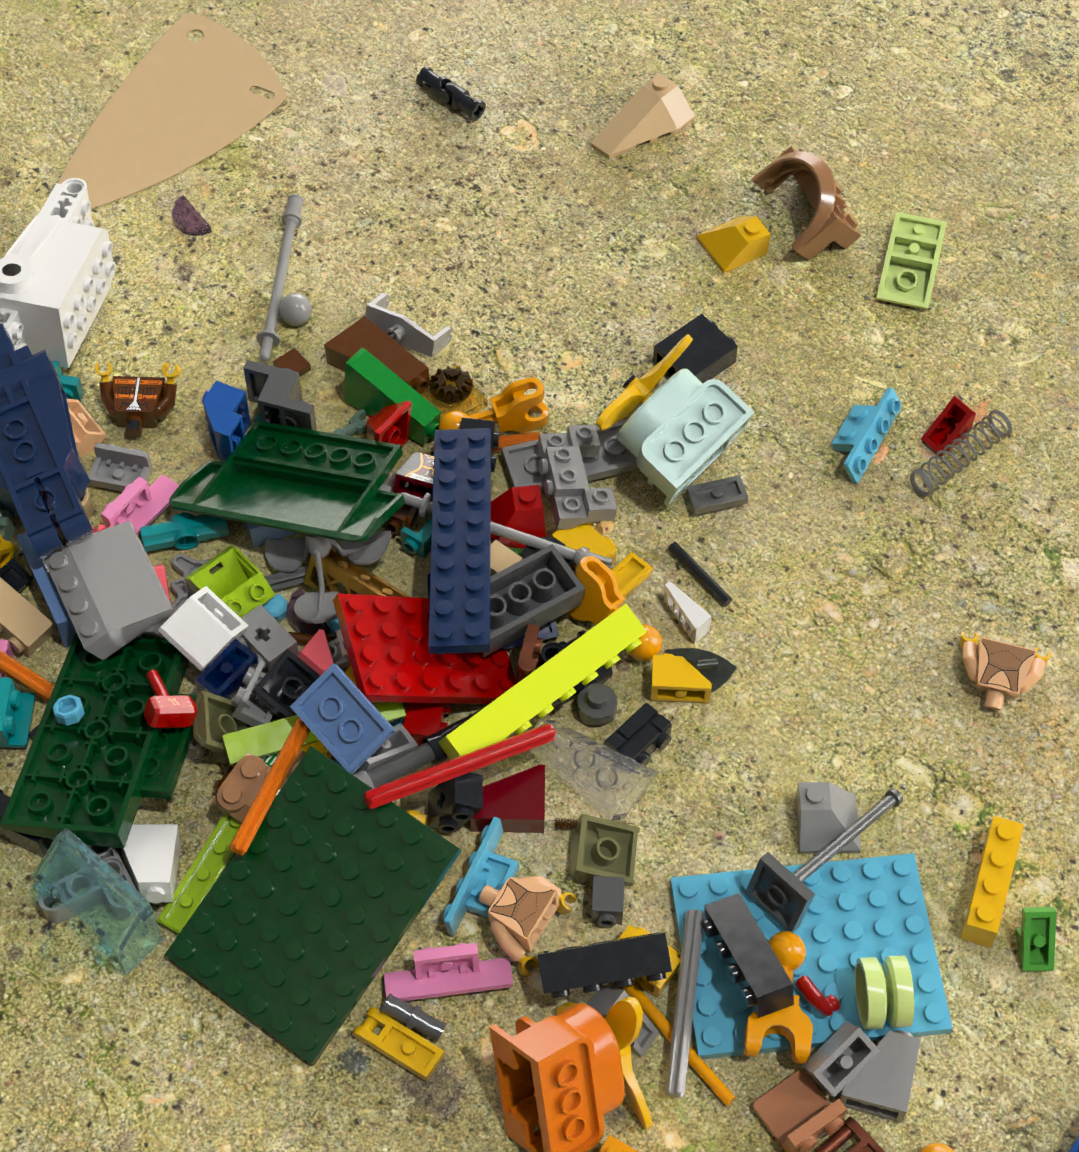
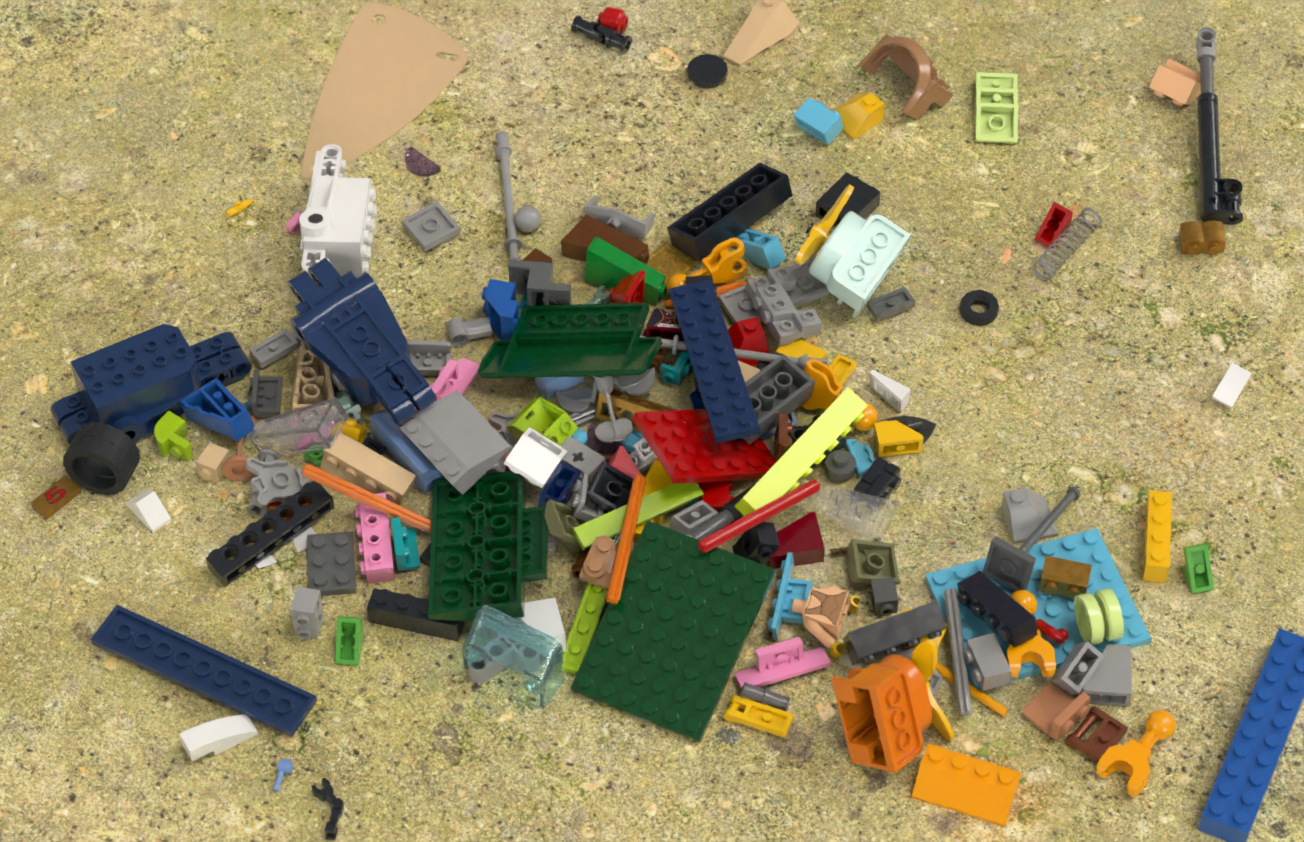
camera: 10 degrees left, 5 degrees down
medium azure tile [53,695,85,726] -> none
reddish brown torso [95,361,181,438] -> none
teal piece [140,512,229,552] -> none
red piece [144,670,197,728] -> none
medium blue plate [290,664,396,774] -> none
dark brown gear [430,365,473,403] -> none
black bar [668,542,732,607] -> none
medium azure bracket [831,388,902,483] -> none
torso [959,632,1051,711] -> none
none -> light grey plate [402,201,461,252]
none -> light grey piece [446,316,492,347]
none -> red head [597,7,629,34]
none -> black brick [667,162,793,261]
none -> black tile [687,54,728,88]
none -> medium azure slope [734,228,786,269]
none -> medium azure brick [794,97,844,145]
none -> medium azure tile [845,439,874,479]
none -> black tyre [960,290,999,326]
none -> light grey brick [964,633,1011,691]
none -> pearl gold brick [1039,555,1092,599]

